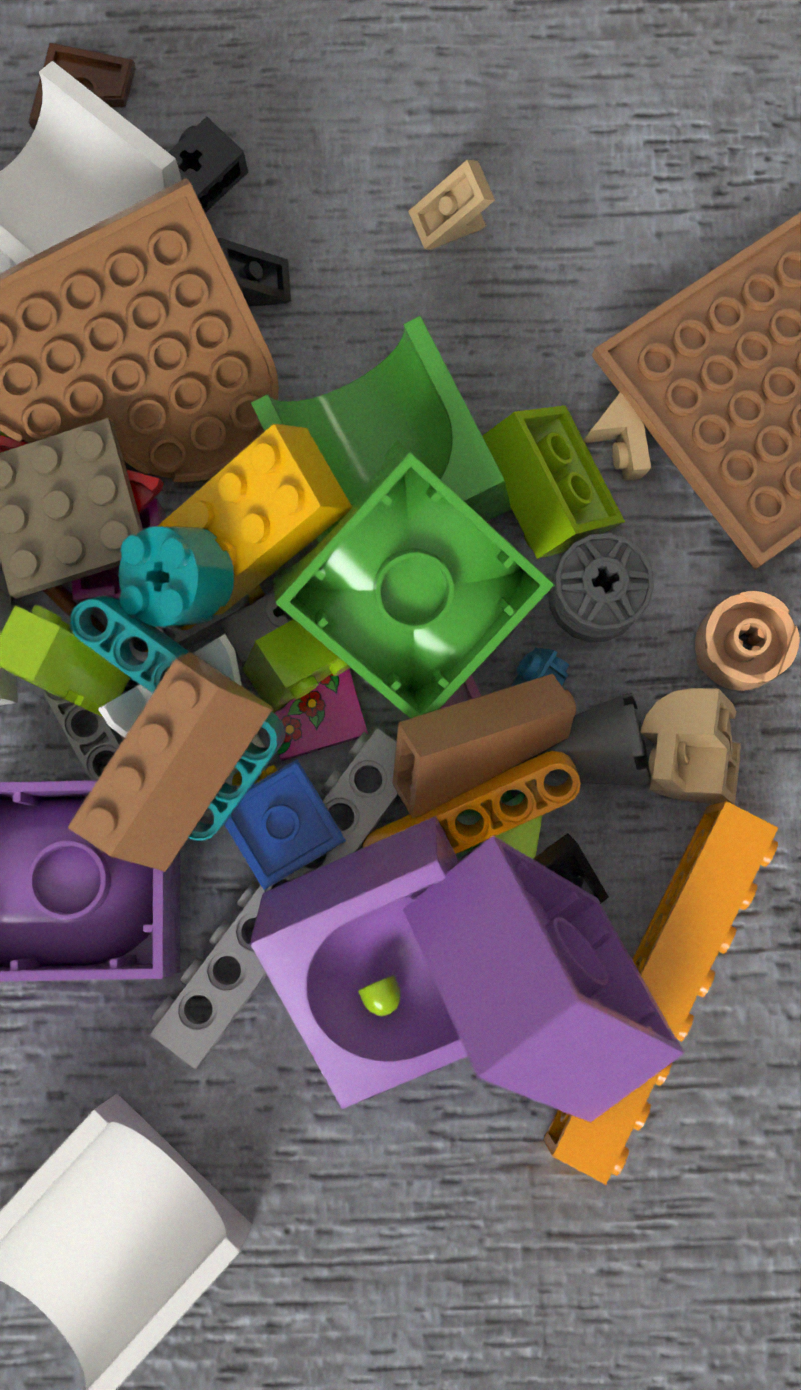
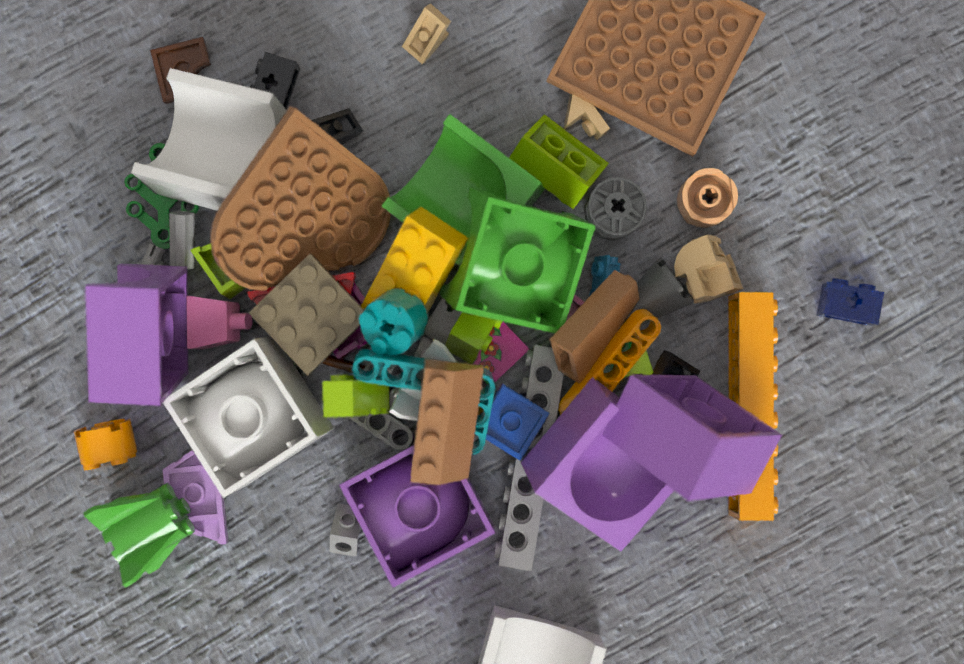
camera: 30 degrees left, 5 degrees up
lime hinge [358,975,401,1016] -> none

